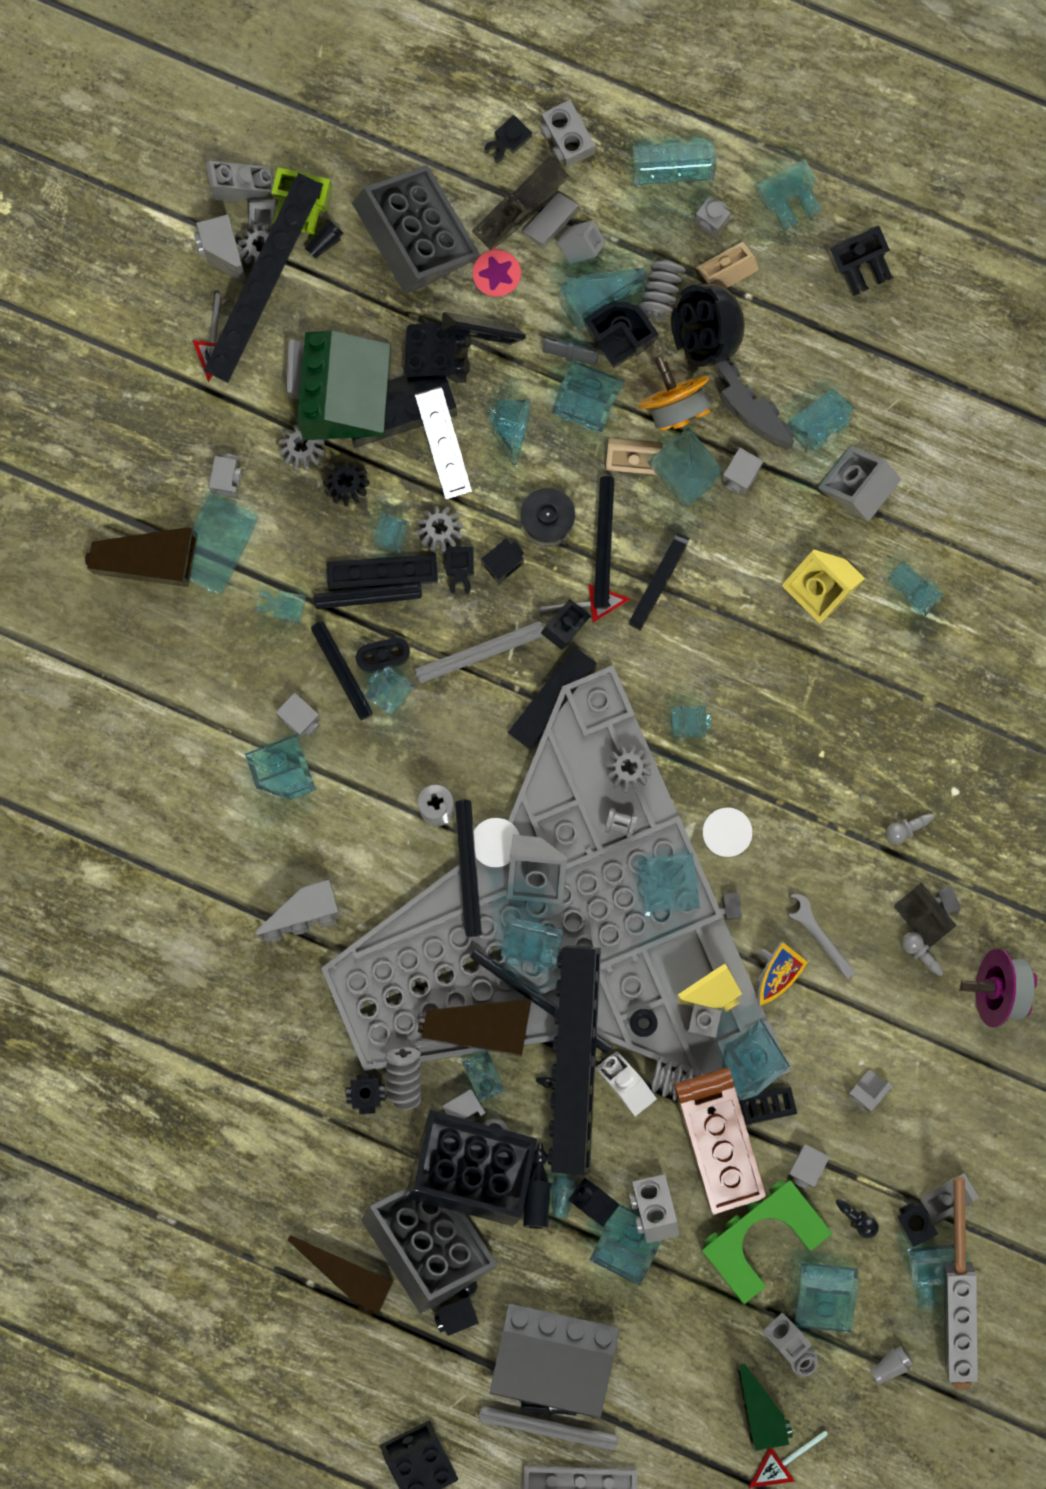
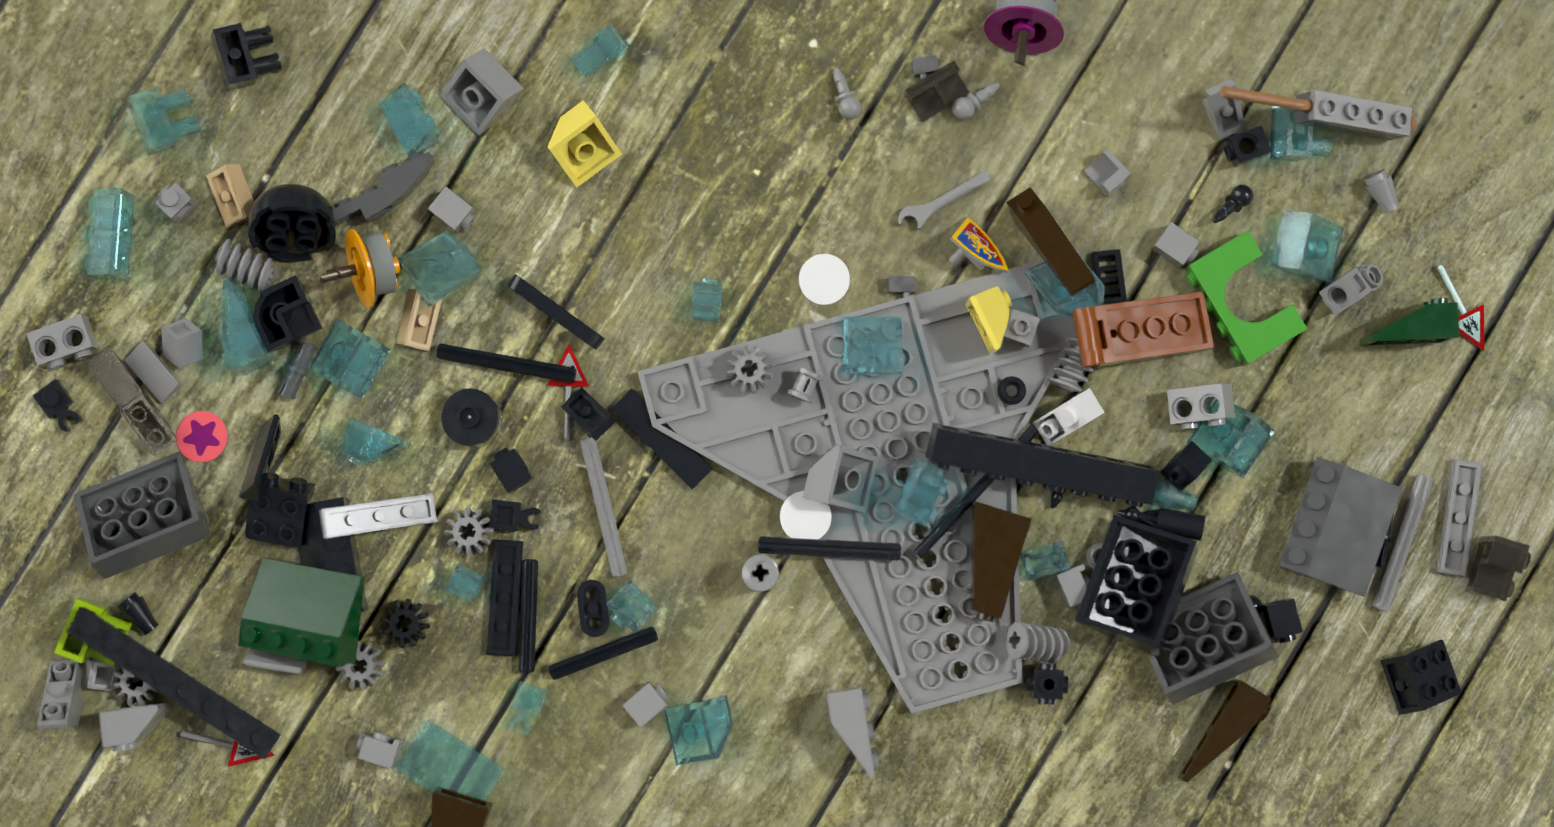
camera: 85 degrees left, 5 degrees up
none -> dark brown slope [1006,187,1096,297]

